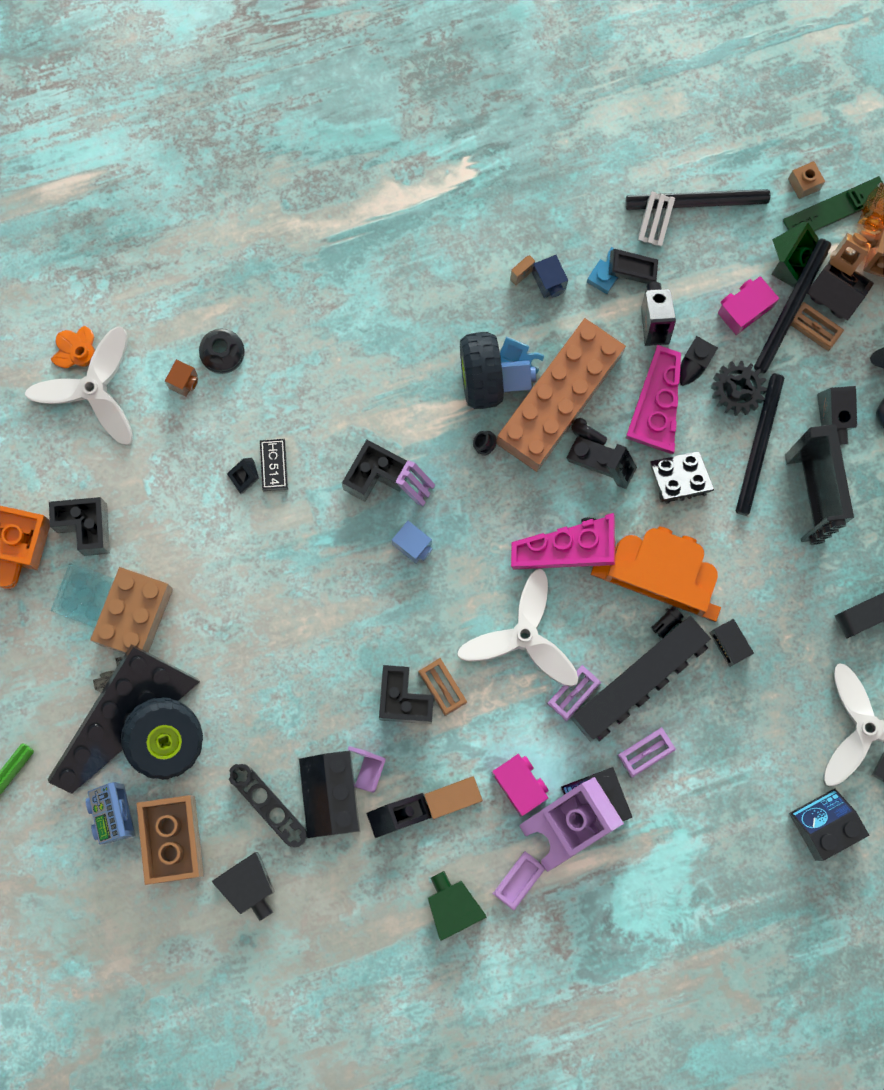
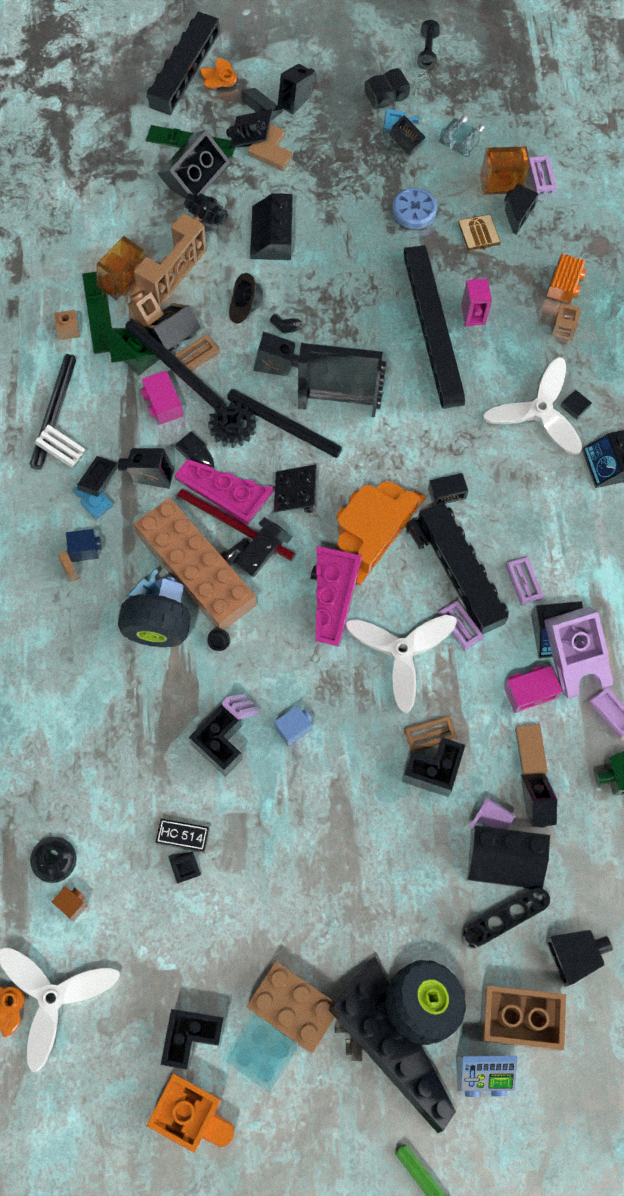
camera: 75 degrees left, 10 degrees down
none -> dark red bar [177,489,296,561]

